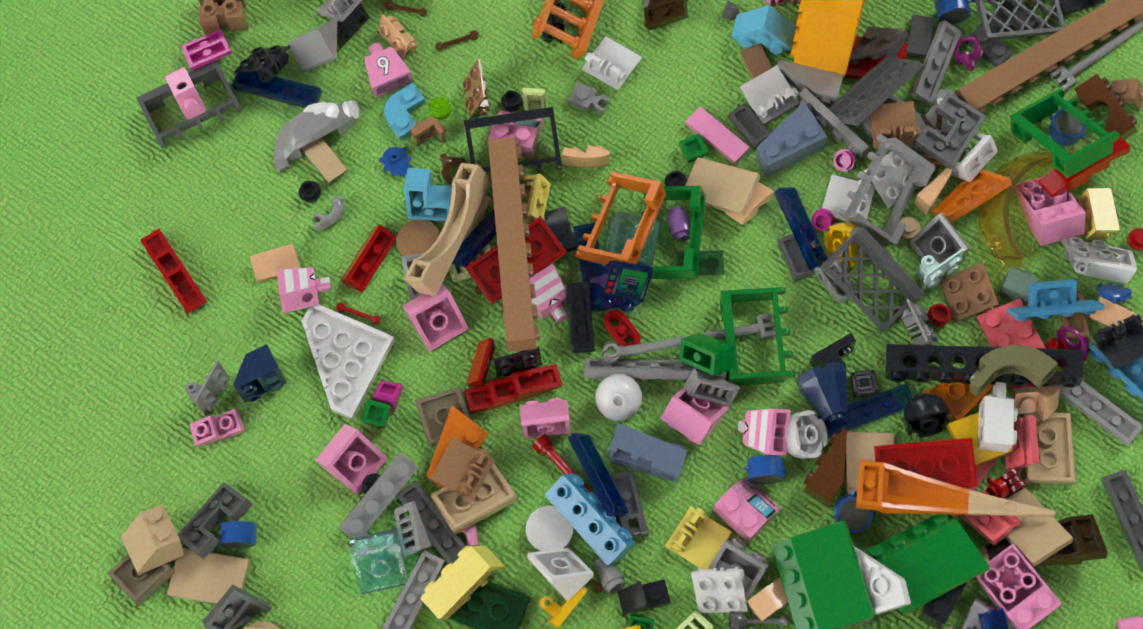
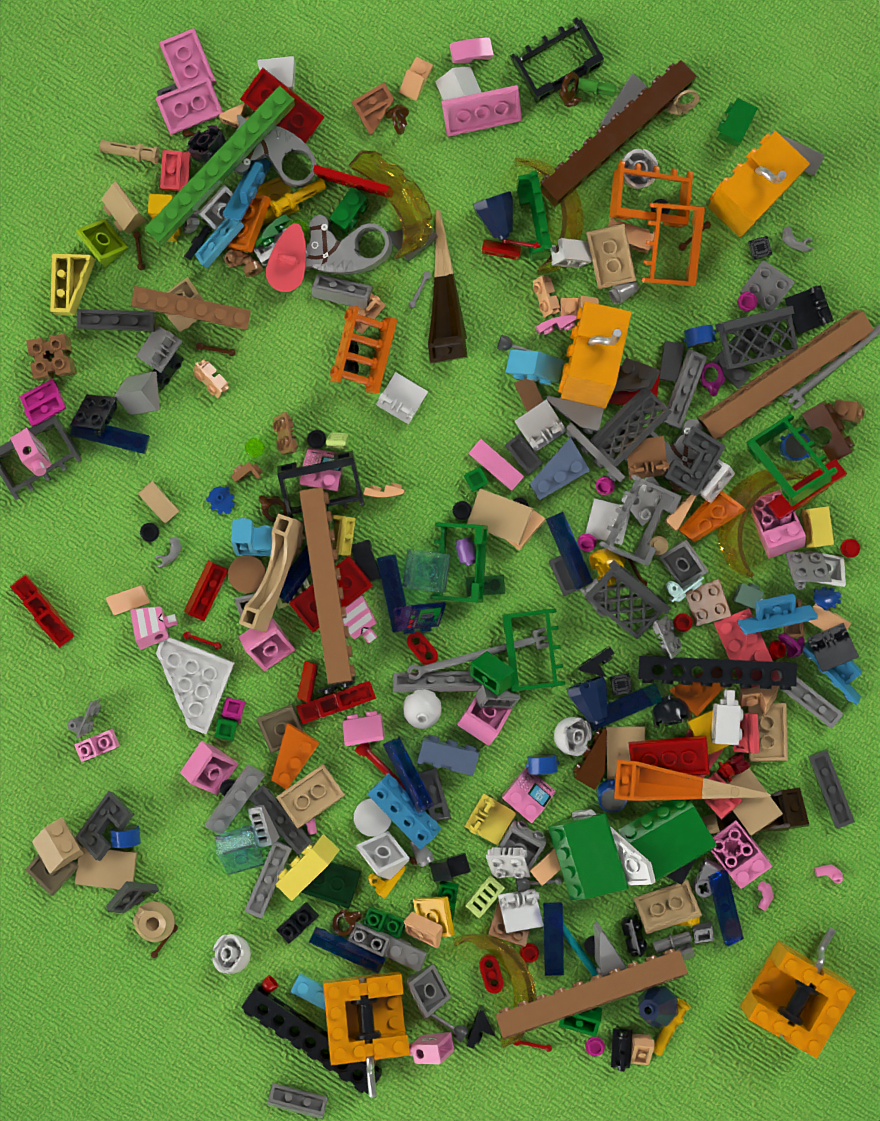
camera: 10 degrees left, 20 degrees up
dark blue slope [233,344,287,403] -> none
light grey animal [274,100,360,173] -> none
bright pink torso [364,43,413,98] -> none
medium azure plate [384,83,425,141] -> none
medium nougat hinge [431,438,495,501] -> none
reddish brown hinge [435,30,479,50] -> none
black tile [564,282,595,353] -> none
light grey plate [568,82,610,114] -> none
orange hinge [574,172,666,270] -> none
bright pink torso [738,409,791,455] -> none
olive arch [969,345,1058,397] -> none

